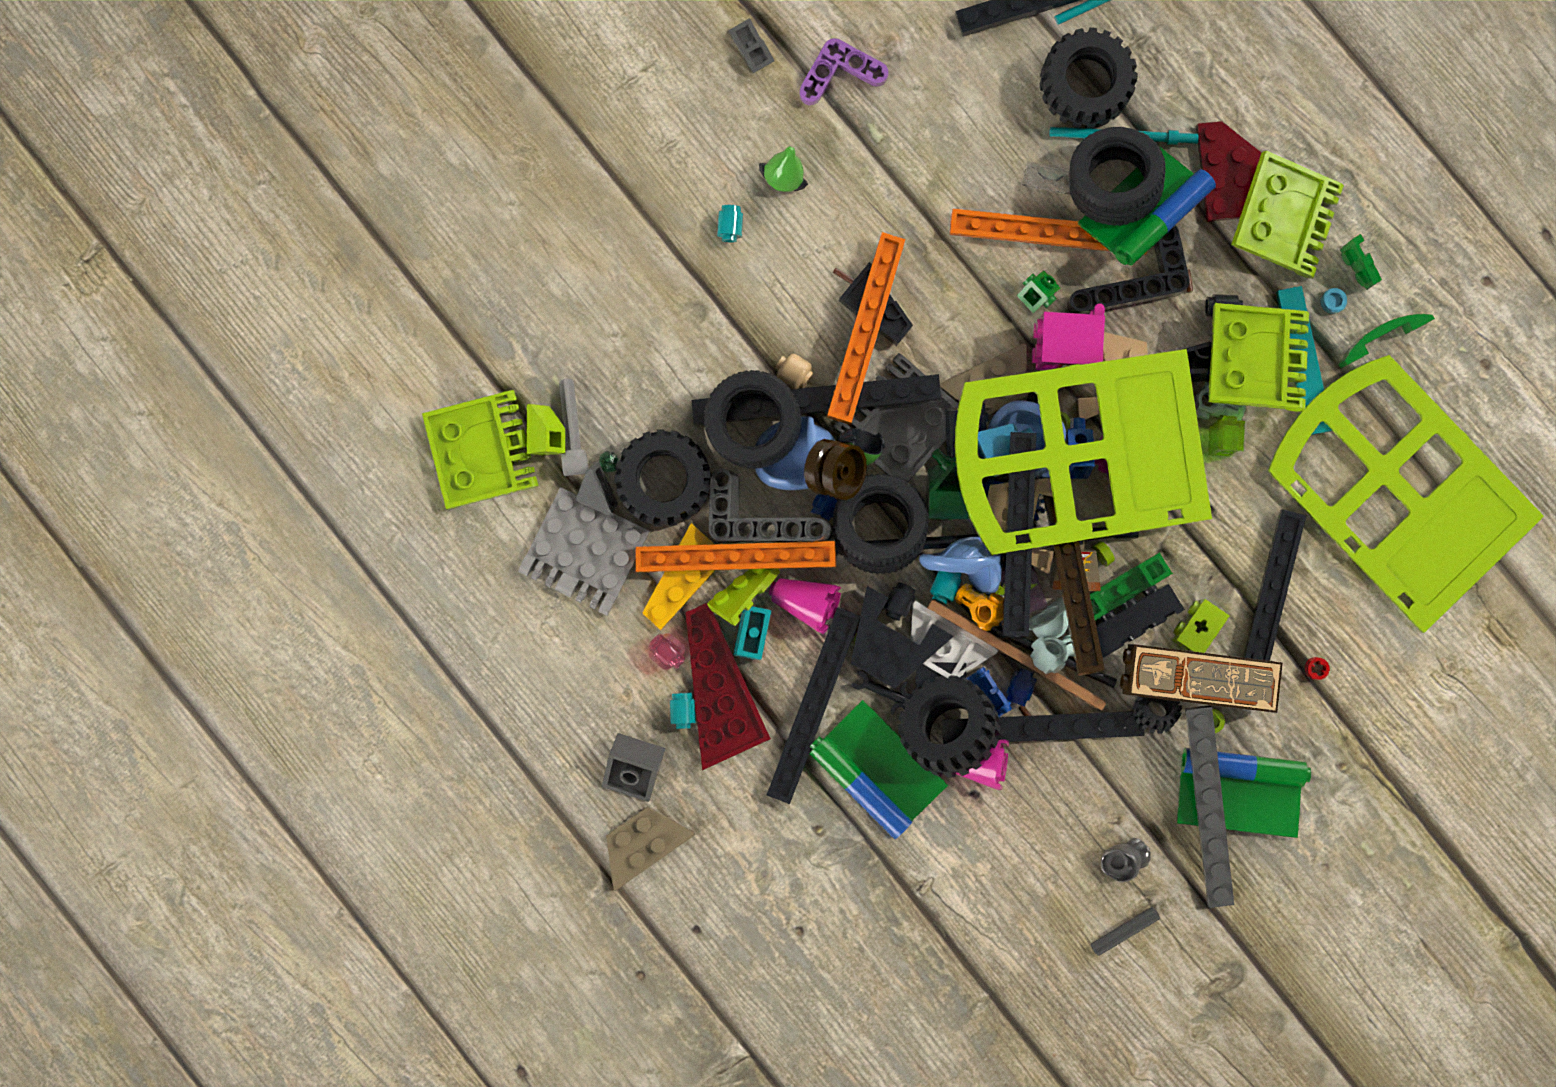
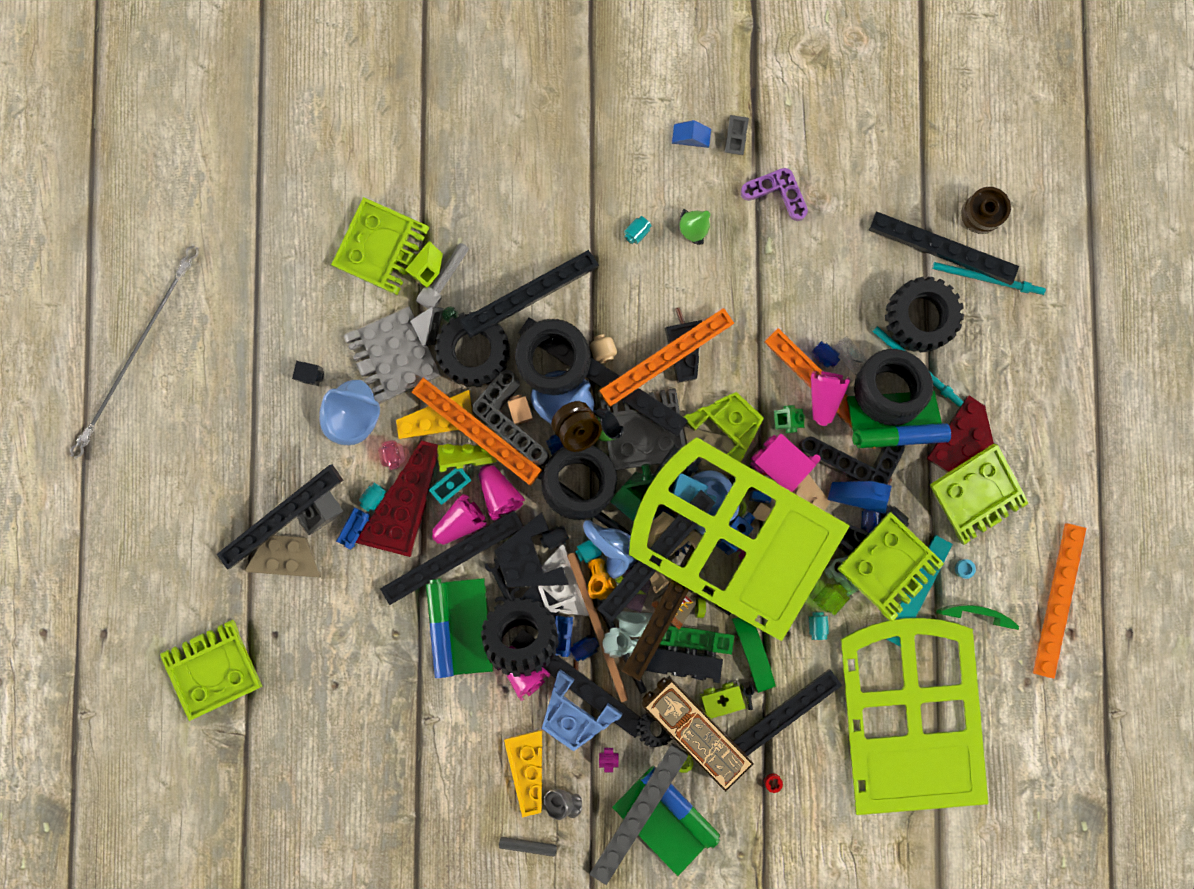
camera: 35 degrees right, 0 degrees up
green wing [1340,234,1382,290] -> none
none -> piece [70,244,199,459]
none -> lime hinge [160,620,263,721]
none -> black plate [217,464,344,570]
none -> black brick [292,360,324,386]
none -> medium blue piece [319,380,380,446]
none -> blue hinge [336,507,370,550]
none -> dark pink cone [432,494,486,545]
none -> black plate [460,250,599,338]
none -> yellow wing [504,729,542,818]
none -> light nougat brick [507,395,533,425]
none -> medium blue wing [542,669,623,751]
none -> magenta gear [599,748,619,773]
none -> blue slope [672,120,711,148]
none -> lime wing [684,392,764,462]
none -> green slope [732,617,776,693]
none -> black hand [740,682,755,710]
none -> blue tile [749,490,772,504]
none -> teal brick [808,612,829,640]
none -> dark pink cone [811,371,850,426]
none -> clear blue brick [812,341,841,368]
none -> blue slope [828,481,892,513]
none -> clear blue brick [860,509,881,533]
none -> orange plate [1033,523,1087,679]

